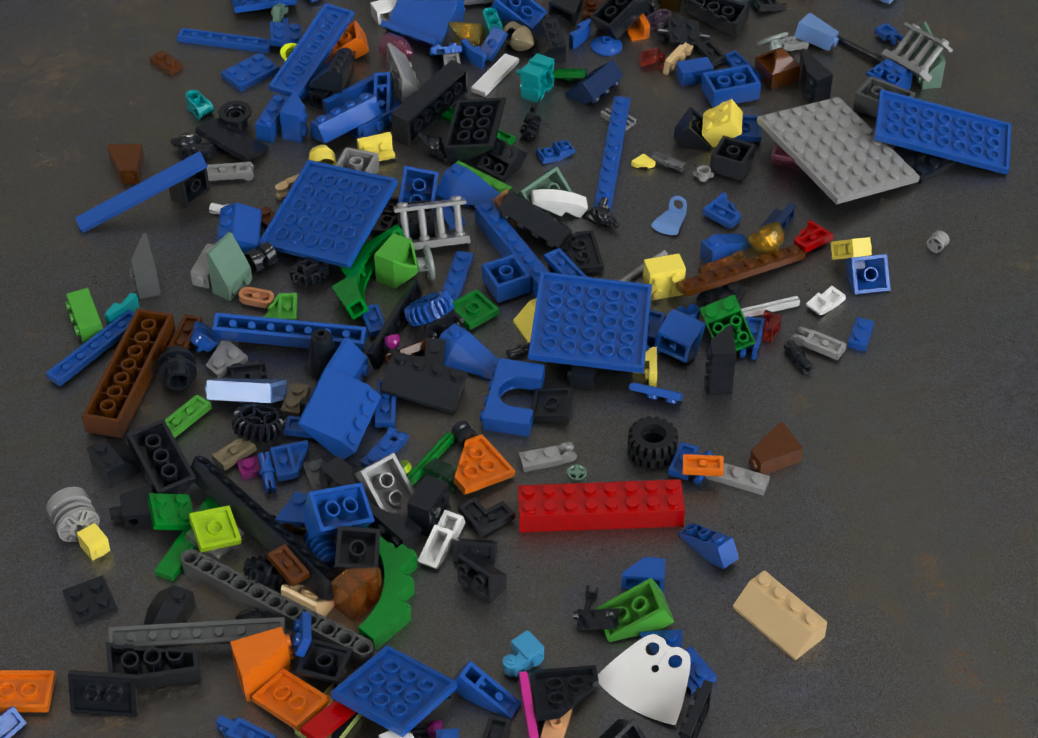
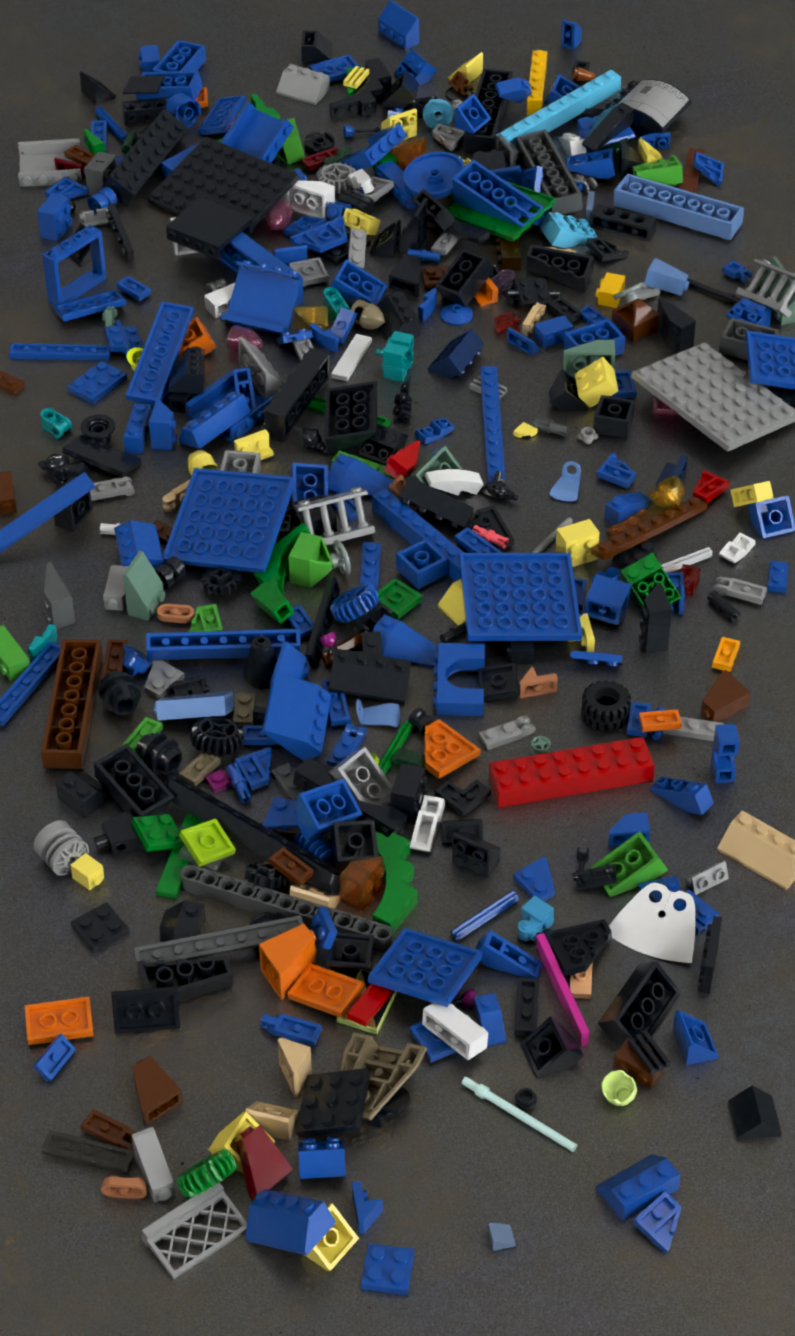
camera: 10 degrees left, 0 degrees up
green plate [553,69,587,81] -> none
none -> black piece [135,732,182,776]
none -> medium blue piece [356,699,401,728]
none -> red slope [384,440,420,479]
none -> blue axle [450,891,518,941]
none -> coral pin [472,525,509,549]
none -> blue slope [507,327,539,356]
none -> blue wing [513,856,555,902]
none -> nougat slope [519,666,558,698]
none -> sand green slope [563,340,615,379]
none -> yellow brick [596,272,626,308]
none -> light grey hinge [685,860,729,895]
none -> blue arch [710,724,740,783]
none -> light orange plate [712,637,741,672]

